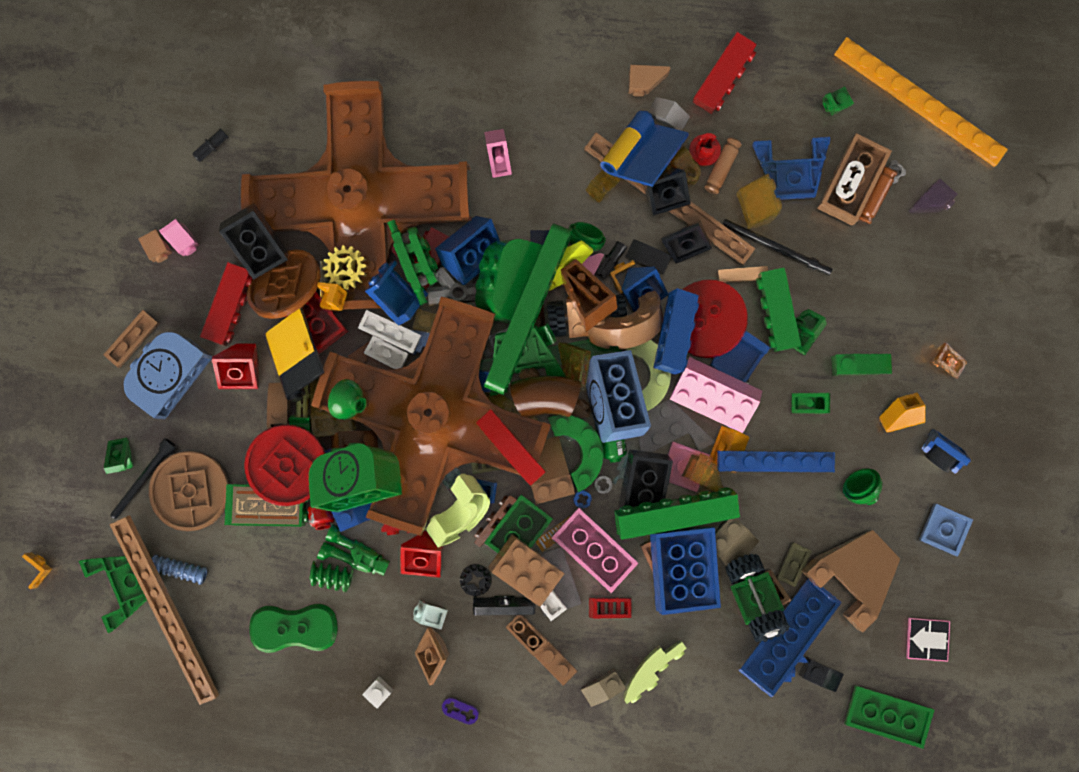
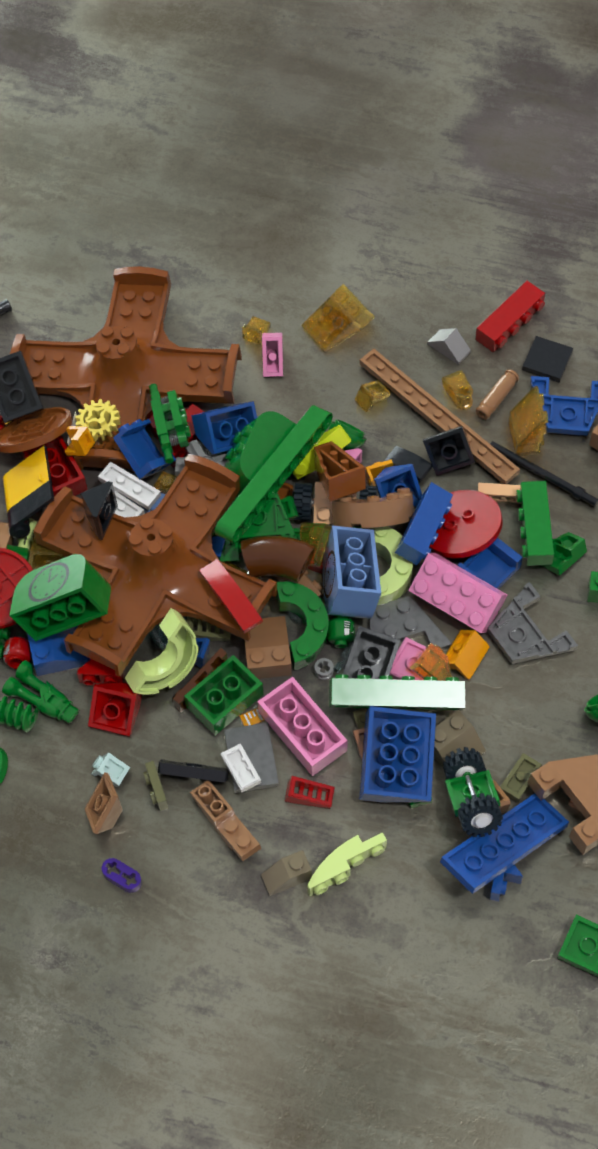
camera: 10 degrees right, 25 degrees down
green piece [328,379,367,420] -> none
white brick [362,676,394,708] -> none
black gear [460,564,492,597] -> none
medium nougat brick [488,534,564,607] -> none
blue bush [573,490,592,509] -> none
black axle [596,241,627,279] -> none
blue door [600,111,689,187] -> none
medium nougat slope [628,65,670,97] -> none
black slope [643,167,691,216] -> none
red piece [689,133,721,166] -> none
blue plate [717,451,835,472] -> none
green slope [792,393,830,414] -> none
black slope [799,657,844,692] -> none
none -> black slope [81,481,118,540]
none -> olive plate [143,761,168,811]
none -> clear yellow bracket [242,316,271,345]
none -> clear yellow slope [302,284,375,352]
none -> flat silver wing [487,582,578,664]
none -> black tile [522,336,574,382]

